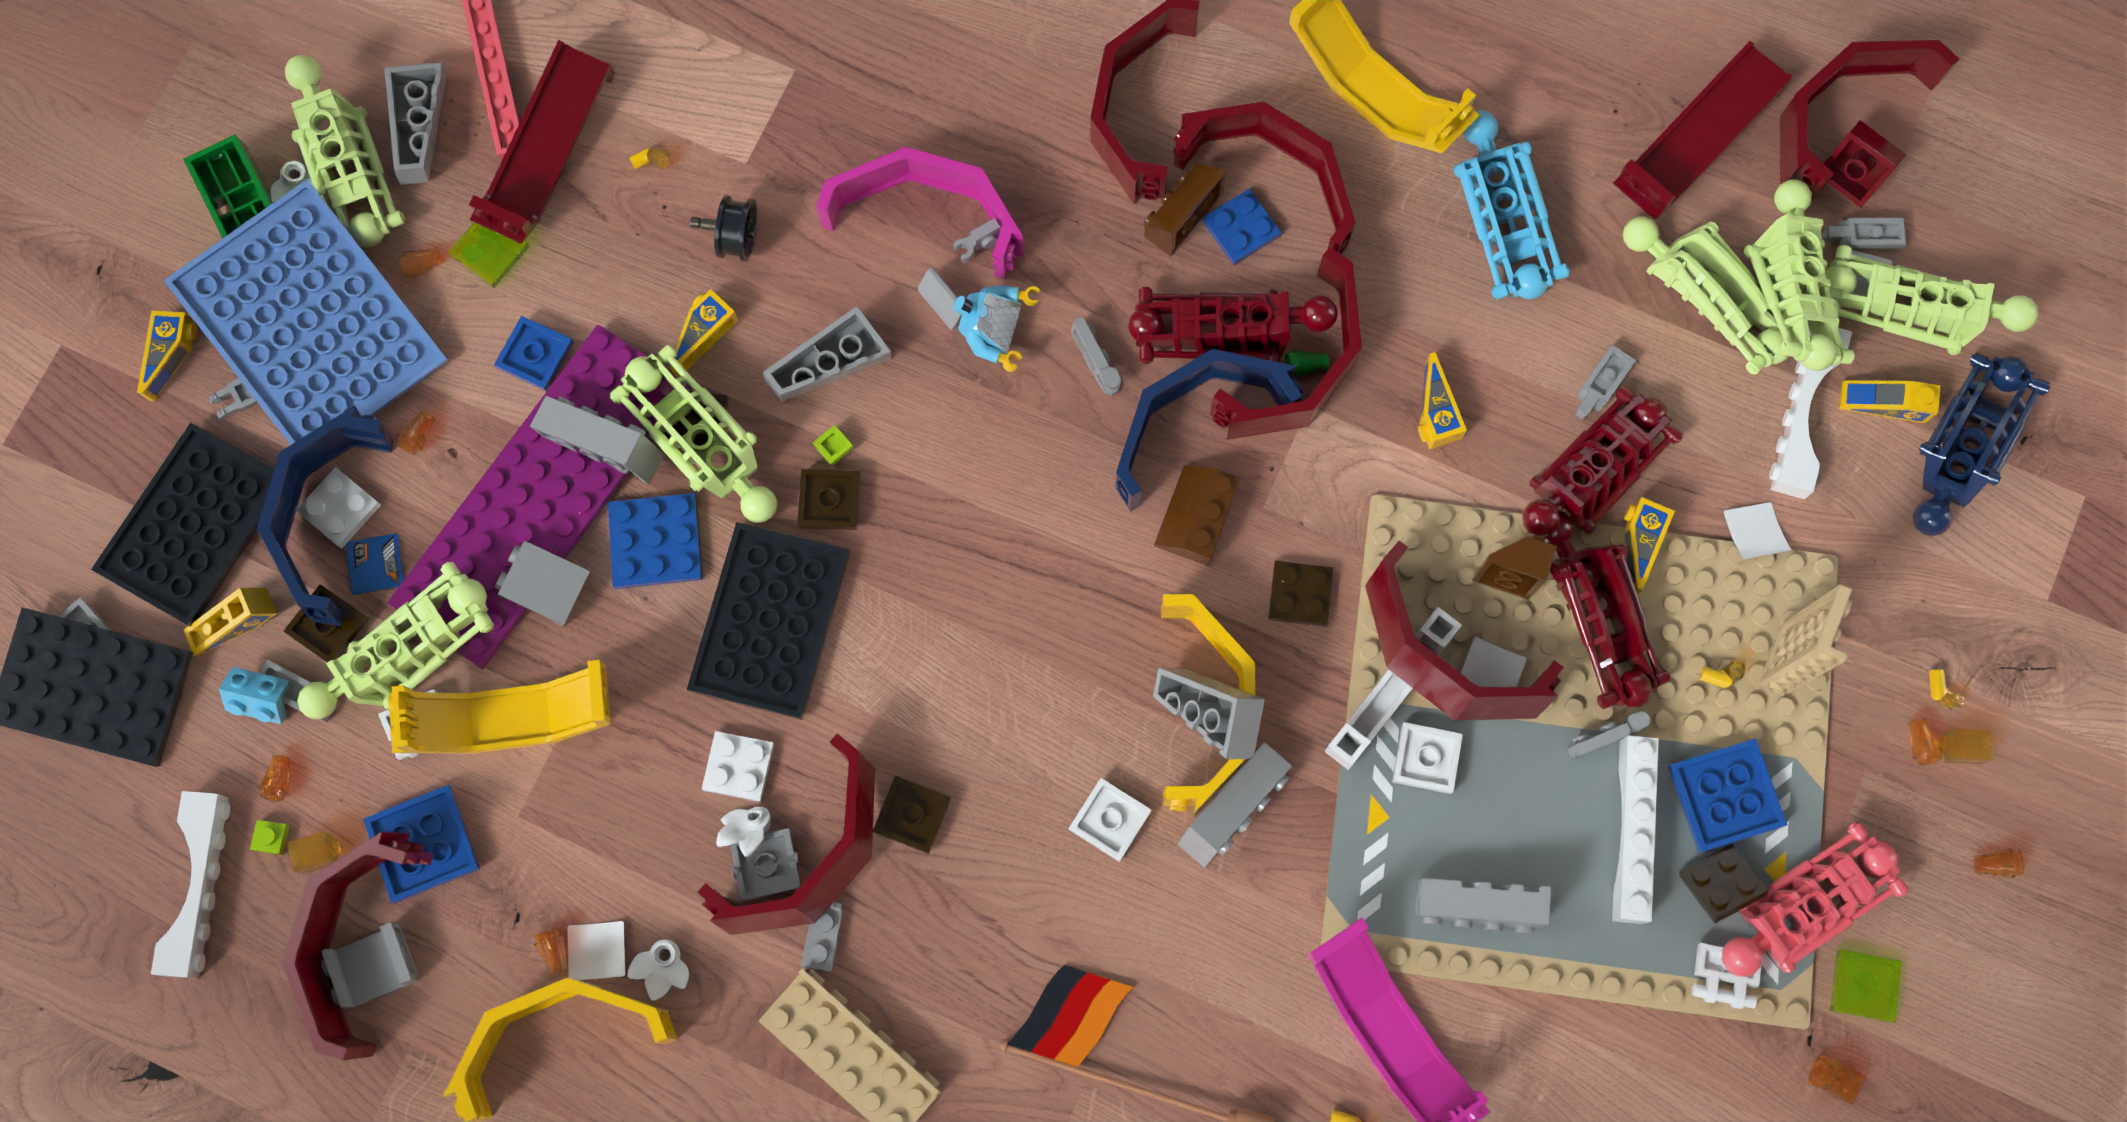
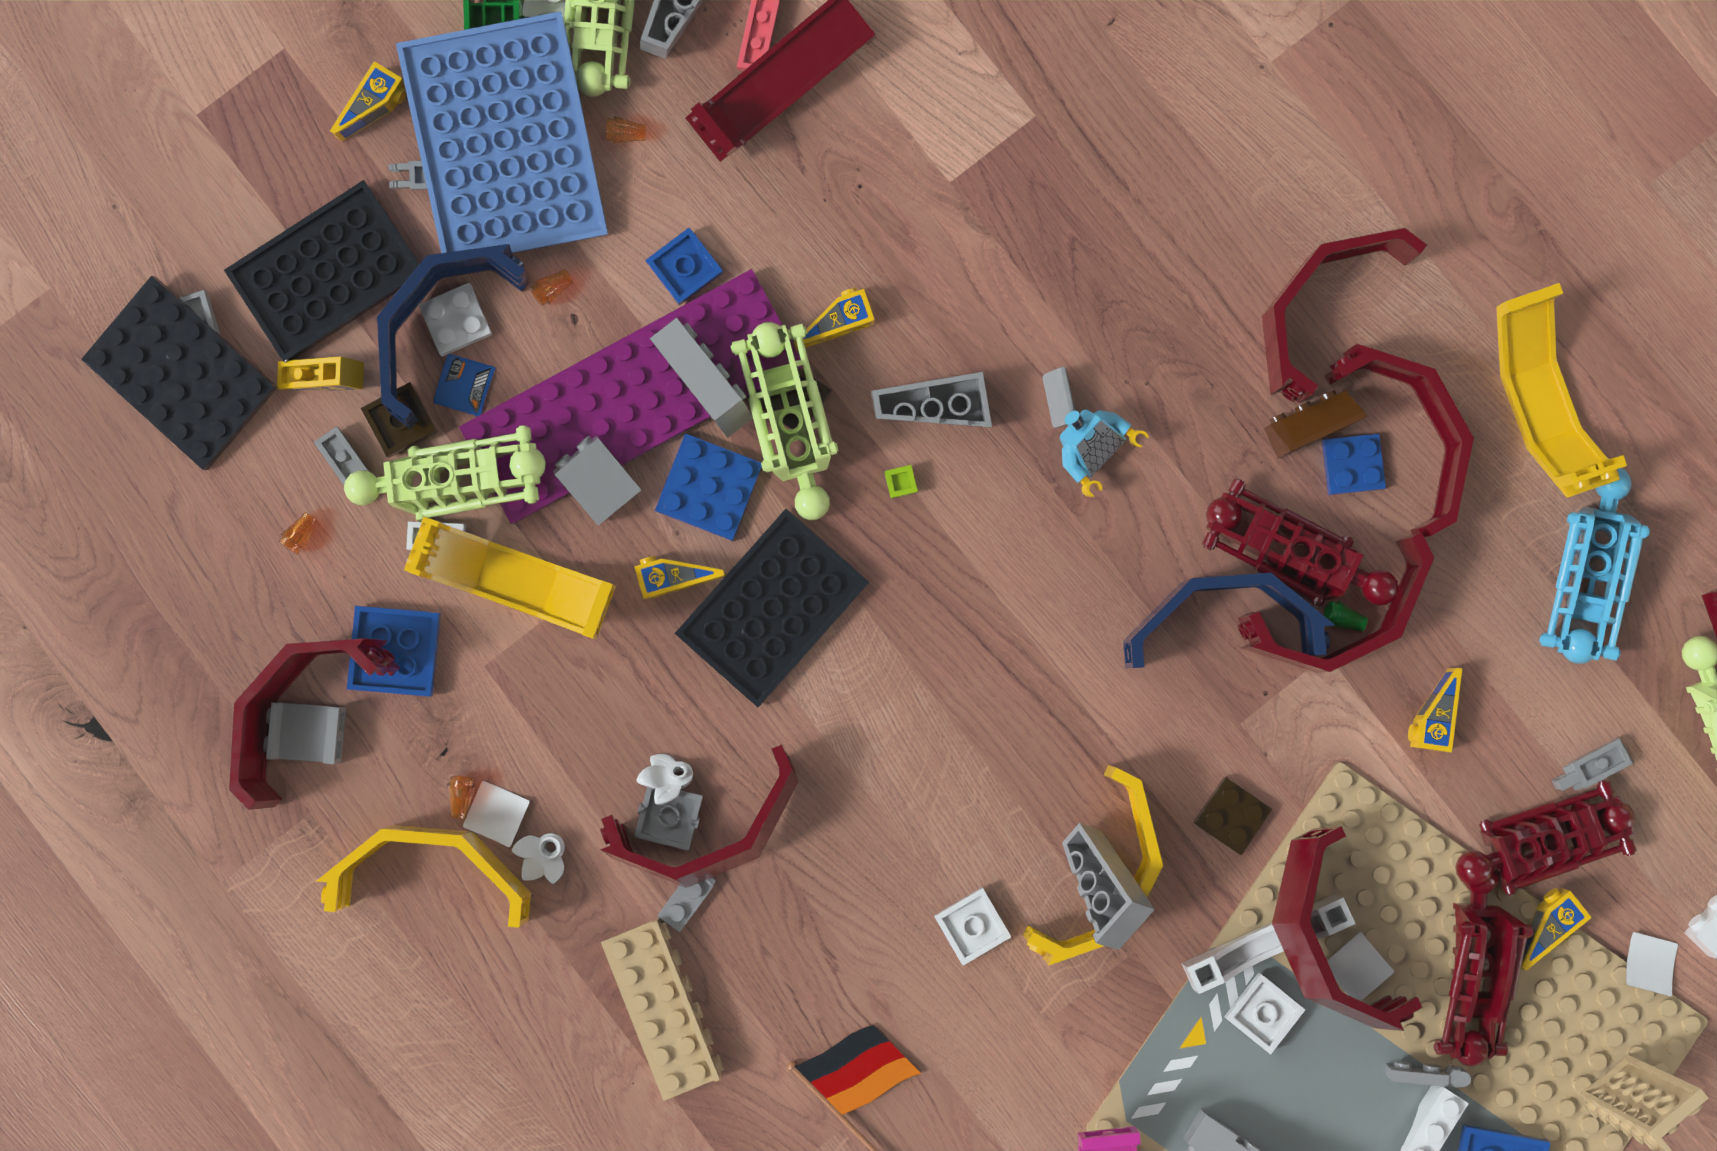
camera: 20 degrees right, 10 degrees up
white arch [151,791,230,979] -> none
medium azure bracket [219,667,289,724] -> none
lime plate [250,820,290,855] -> none
clear yellow brick [287,832,340,874] -> none
clear neon green plate [448,222,530,288] -> none
arm [629,147,672,170] -> none
black wheel [690,195,758,262] -> none
white plate [702,731,775,802] -> none
dark brown plate [797,469,860,530] -> none
dark pink panel [816,147,1024,279] -> none
dark brown plate [873,776,952,854] -> none
light grey plate [953,218,1000,263] -> none
light grey hinge [1071,317,1121,396] -> none
reddish brown slope [1154,466,1240,566] -> none
light grey wedge [1177,742,1292,868] -> none
reddish brown slope [1472,536,1557,600] -> none
arm [1699,660,1746,688] -> none
none -> slope [634,556,726,600]

